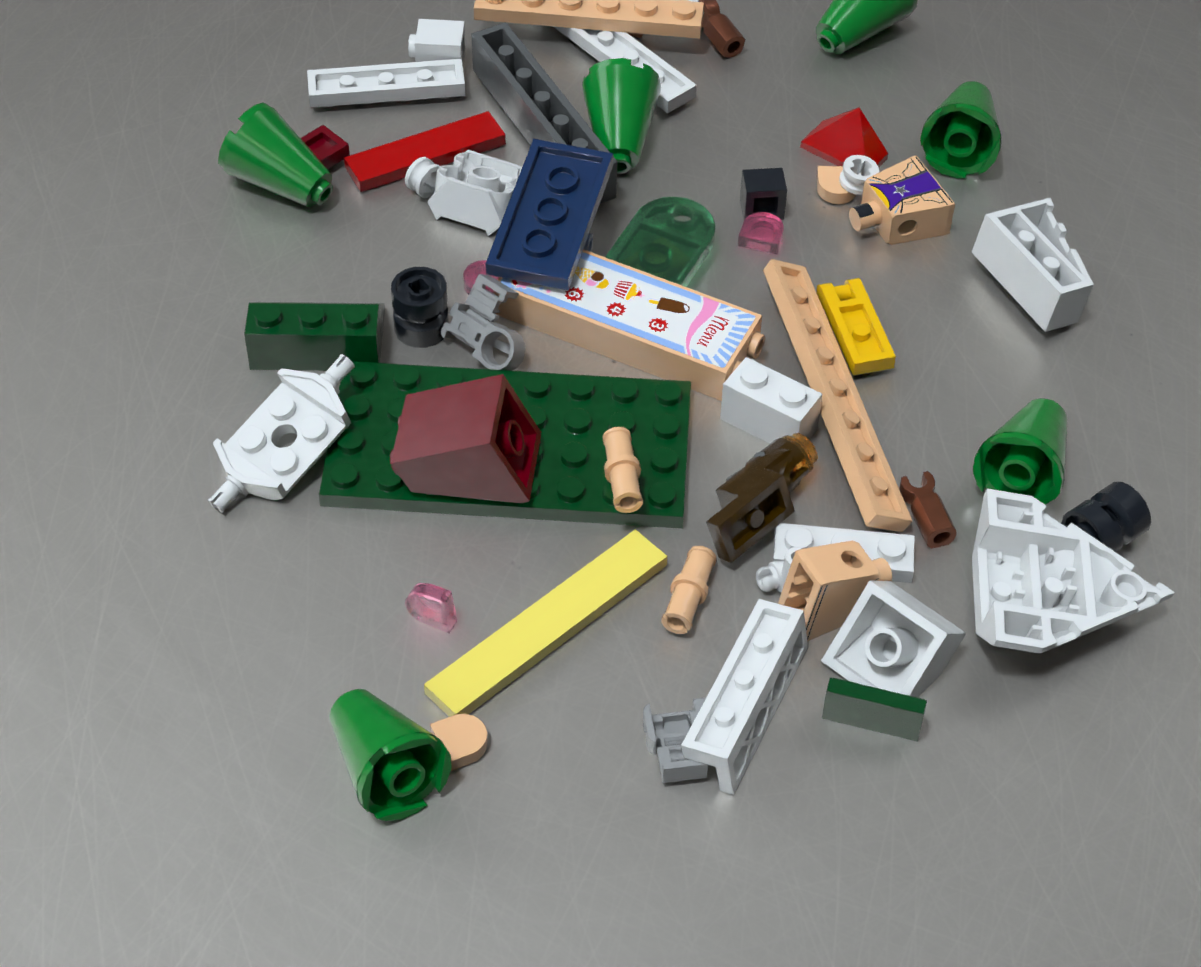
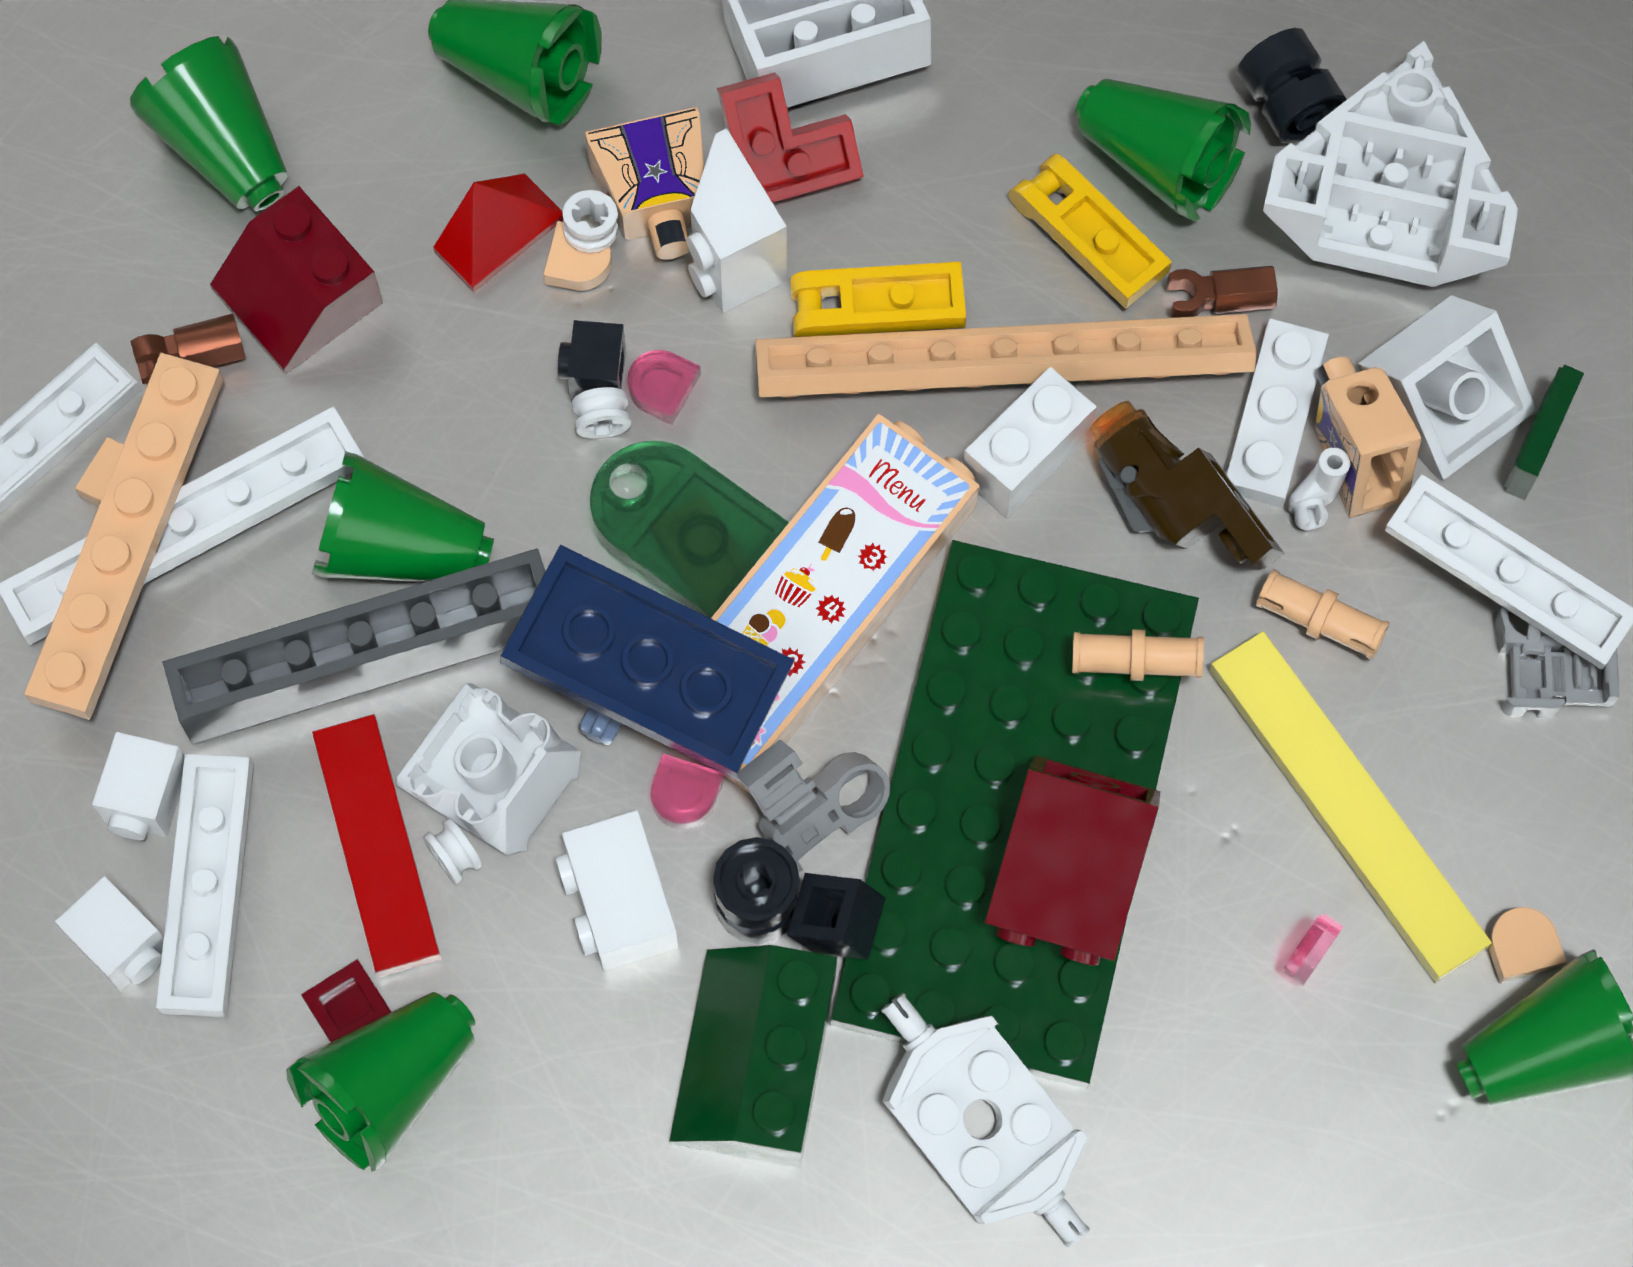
camera: 80 degrees left, 20 degrees up
none -> white brick [55,876,164,992]
none -> dark red slope [210,186,383,375]
none -> white brick [555,810,678,971]
none -> white bush [572,387,631,439]
none -> white slope [686,128,787,313]
none -> red plate [717,72,864,203]
none -> black plate [787,873,886,960]
none -> yellow plate [1008,153,1172,309]

